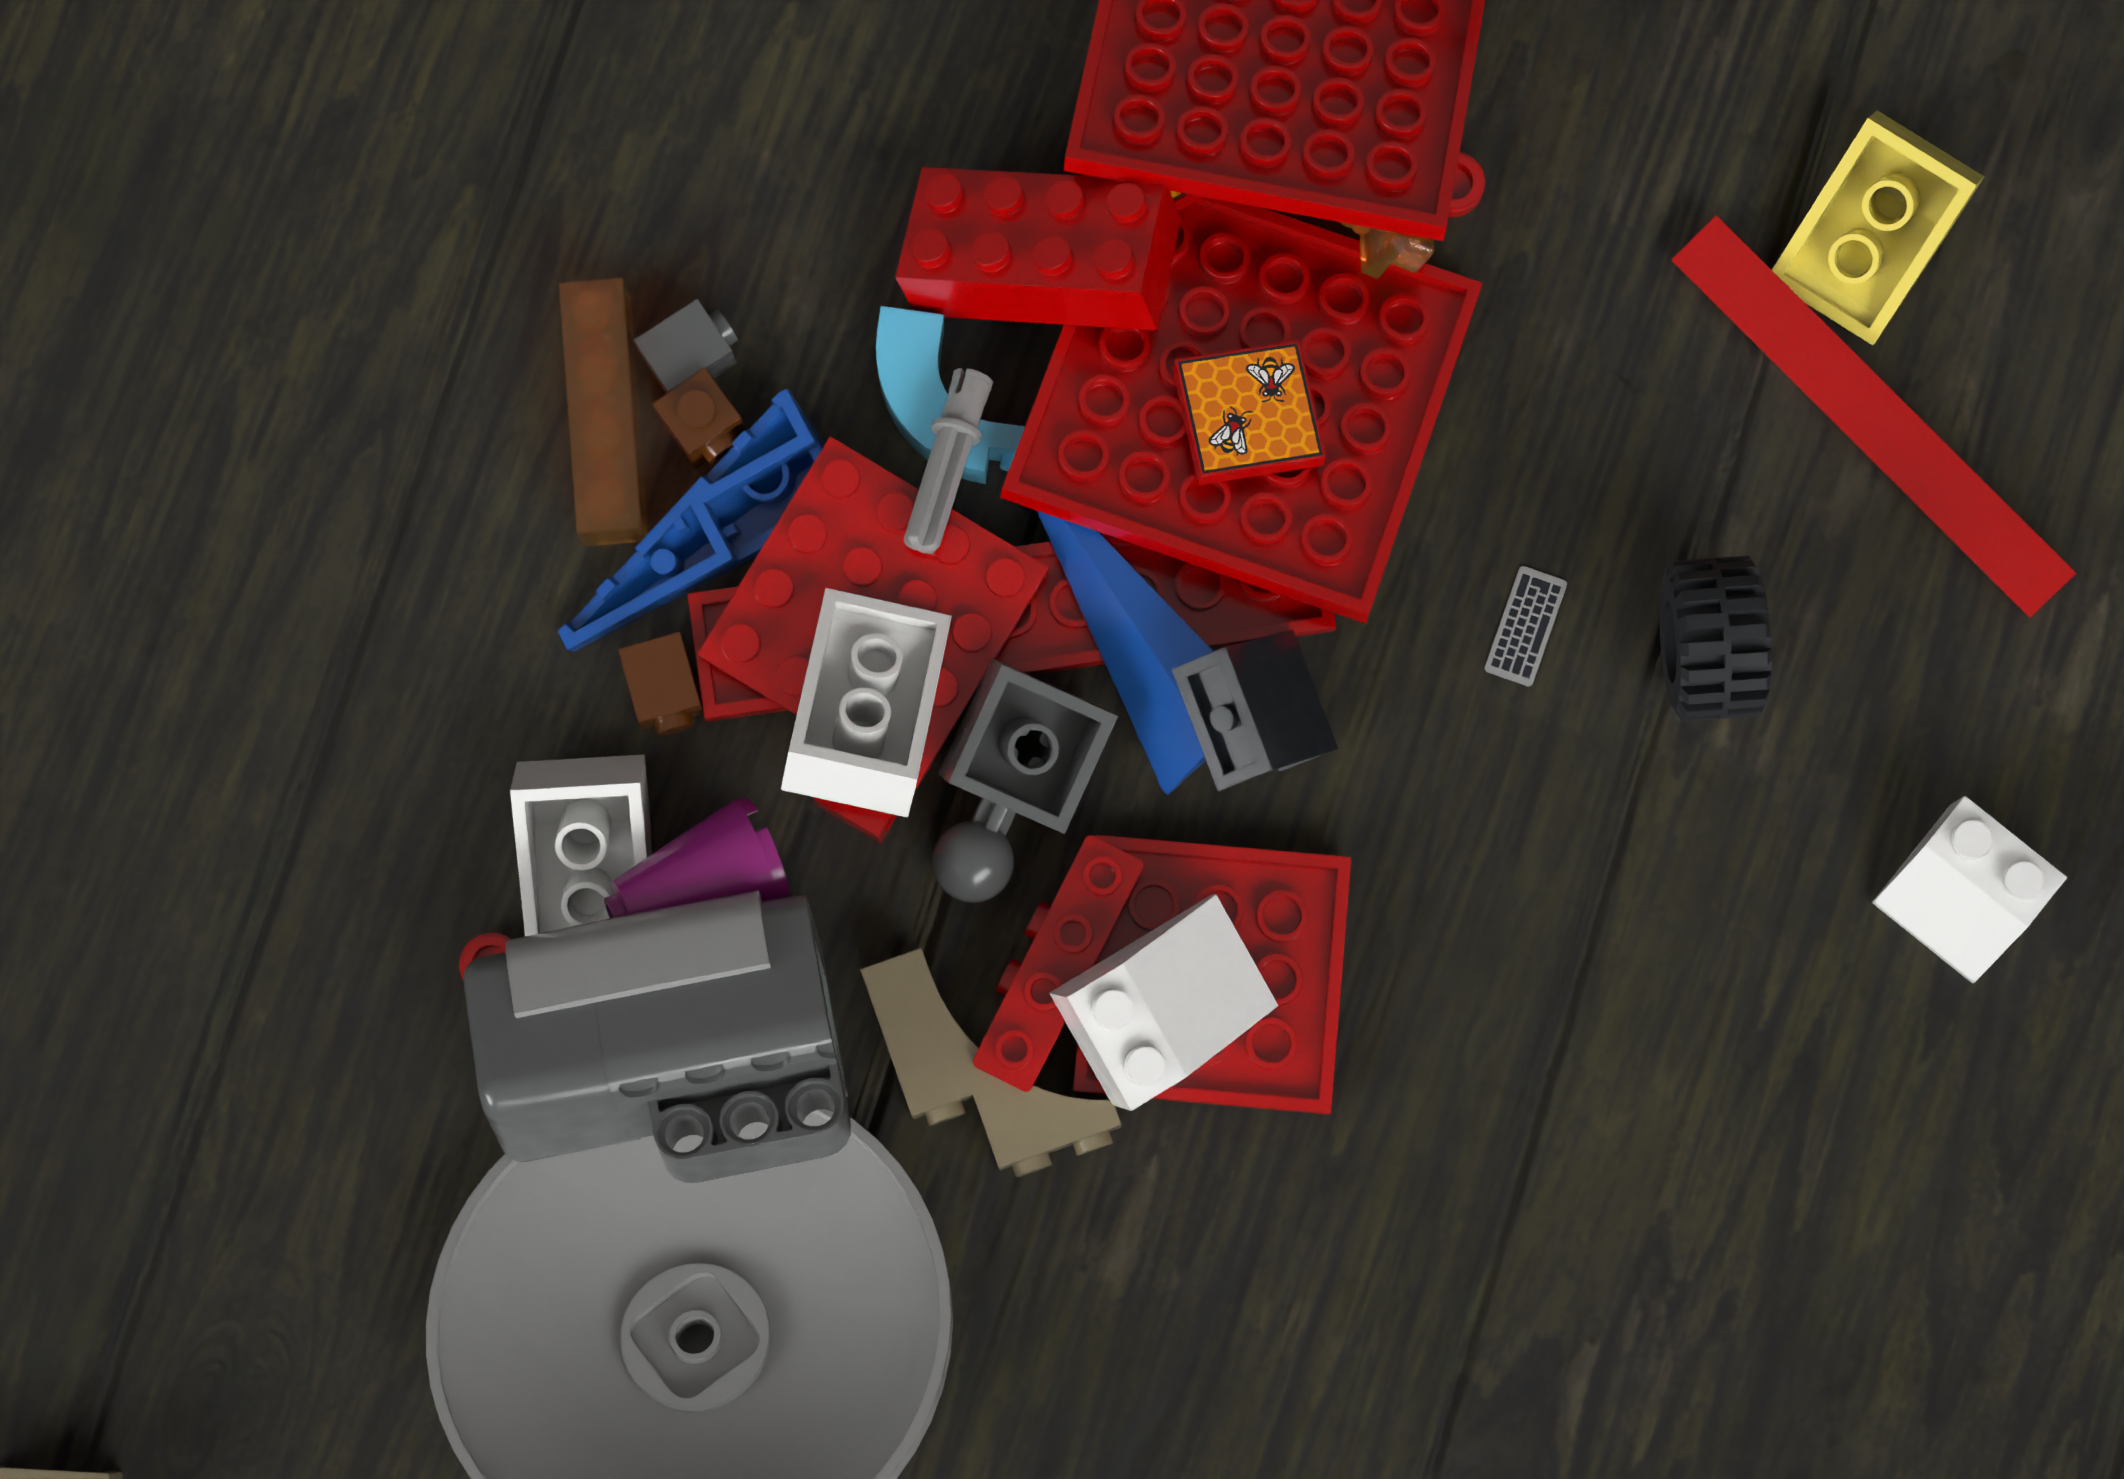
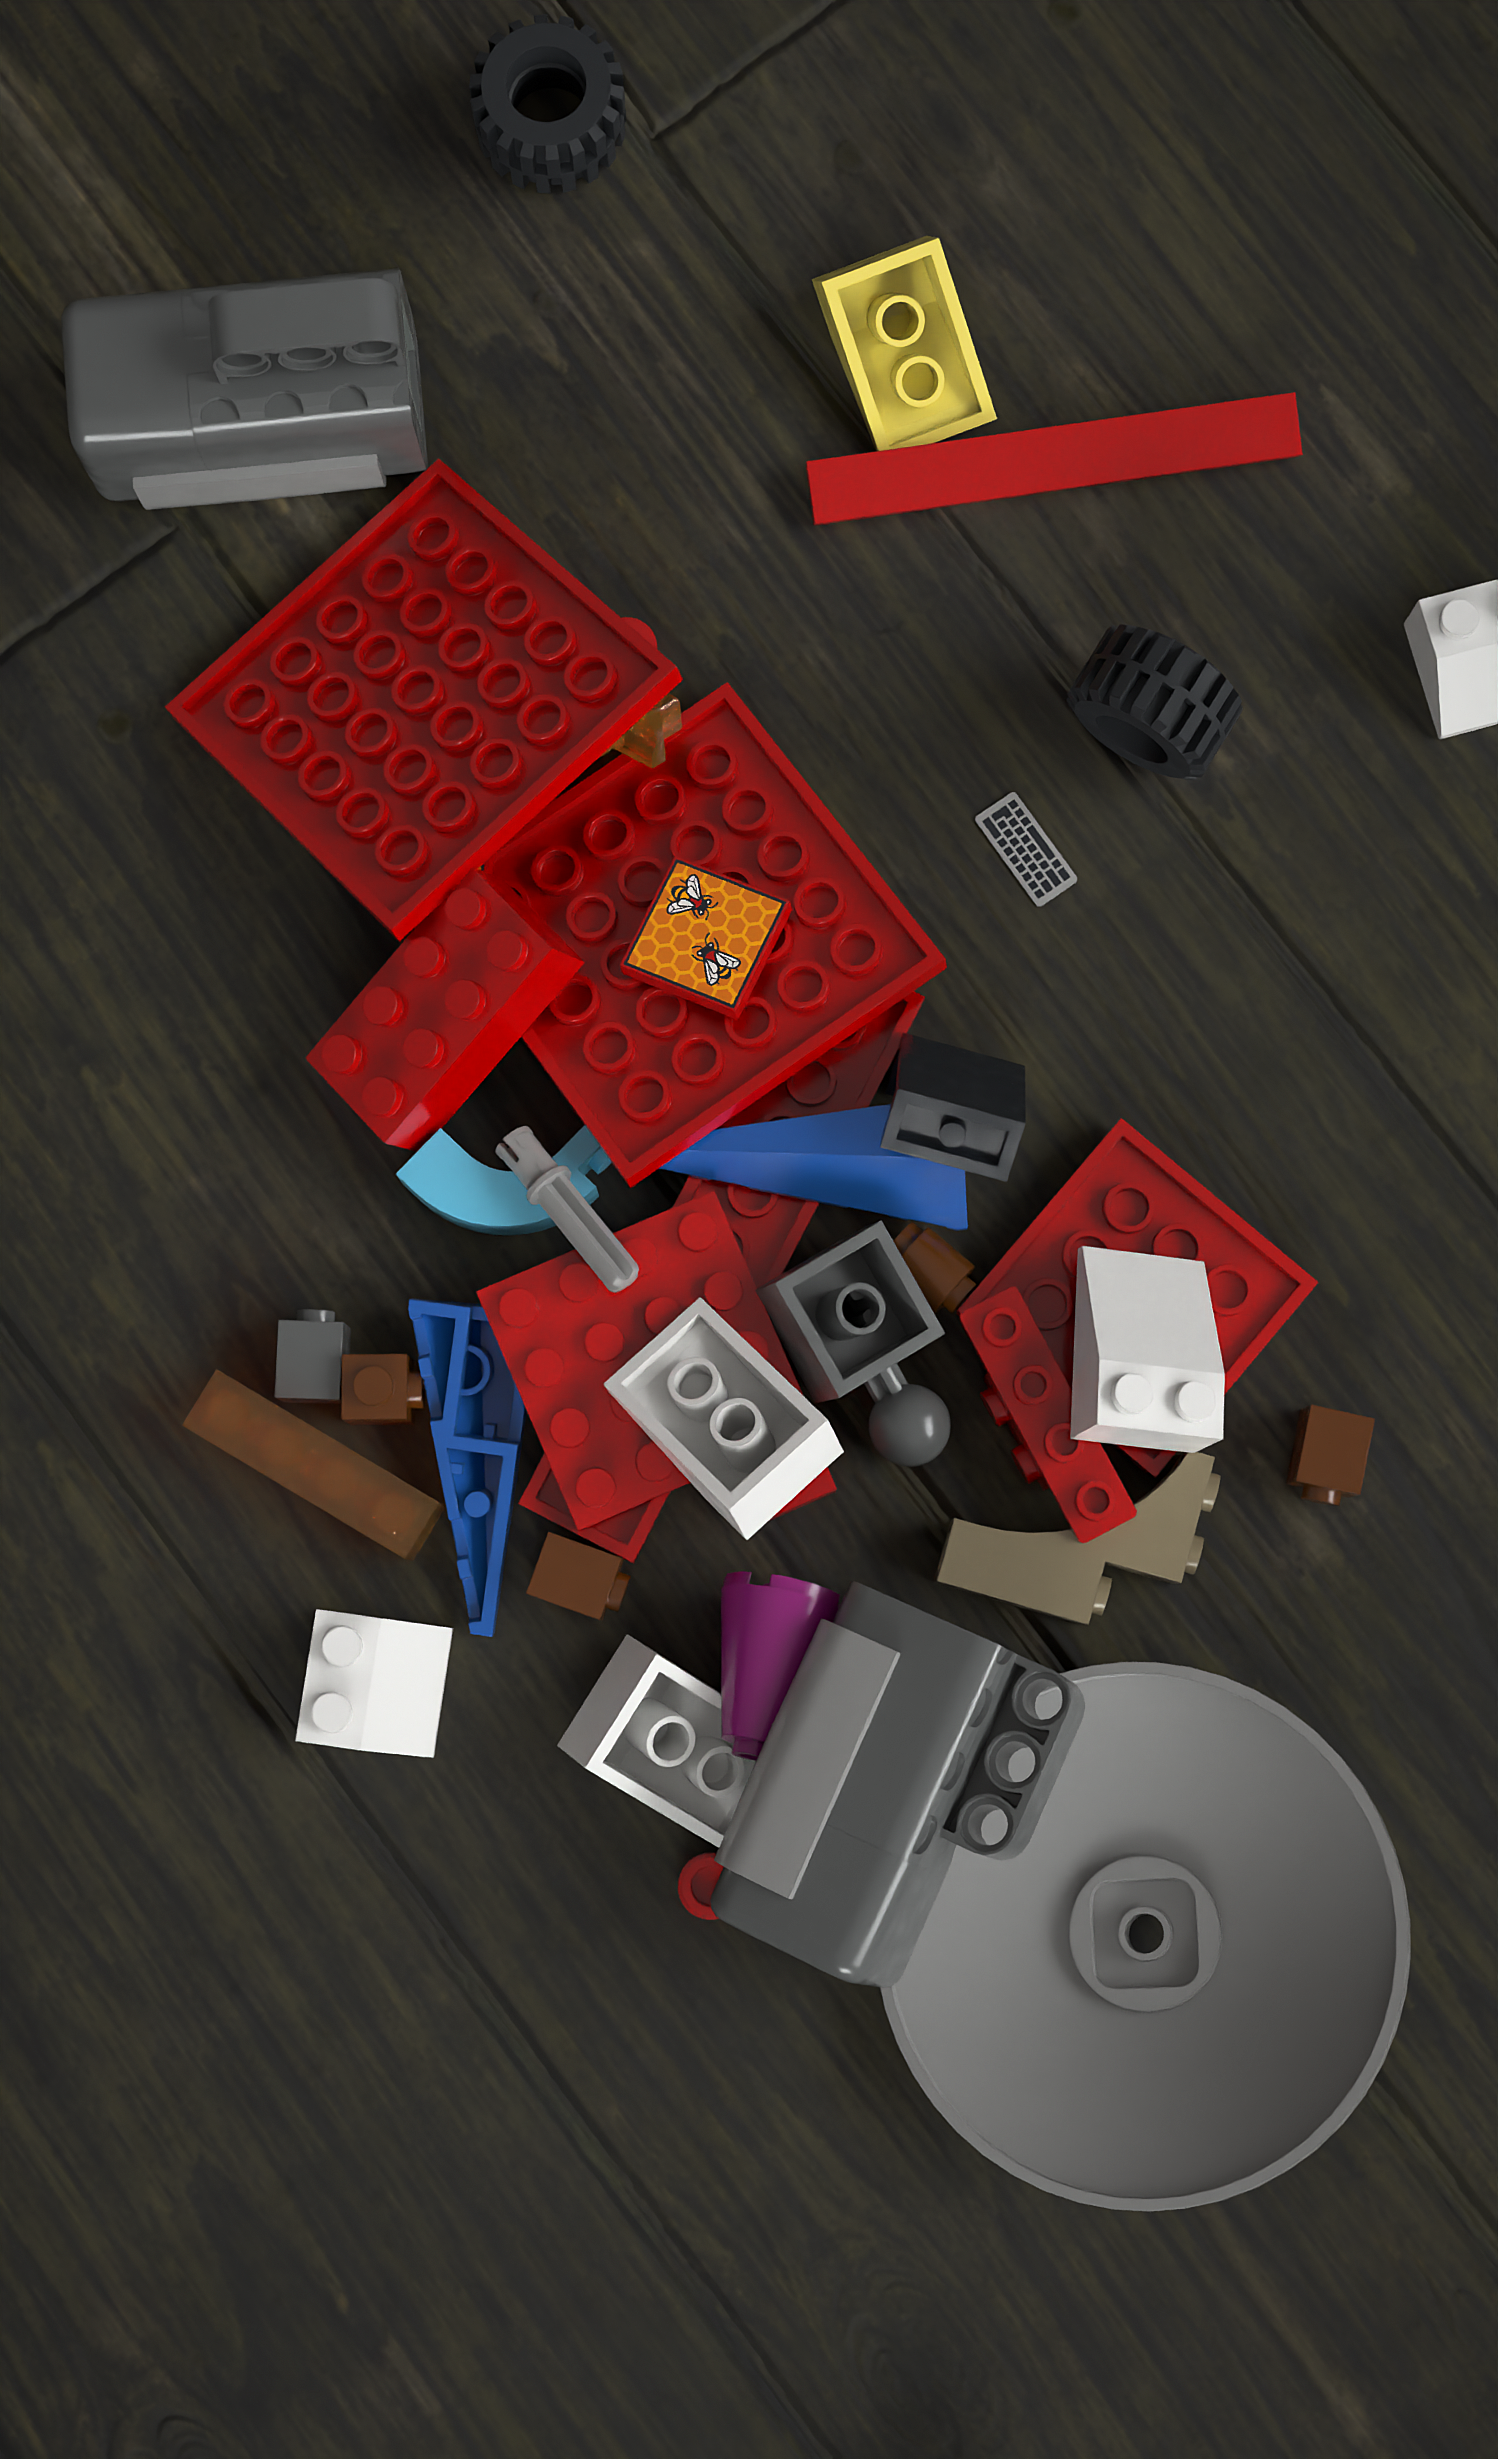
camera: 55 degrees left, 0 degrees up
none -> white slope [295,1609,453,1758]
none -> reddish brown brick [894,1222,977,1314]
none -> reddish brown brick [1286,1405,1375,1506]

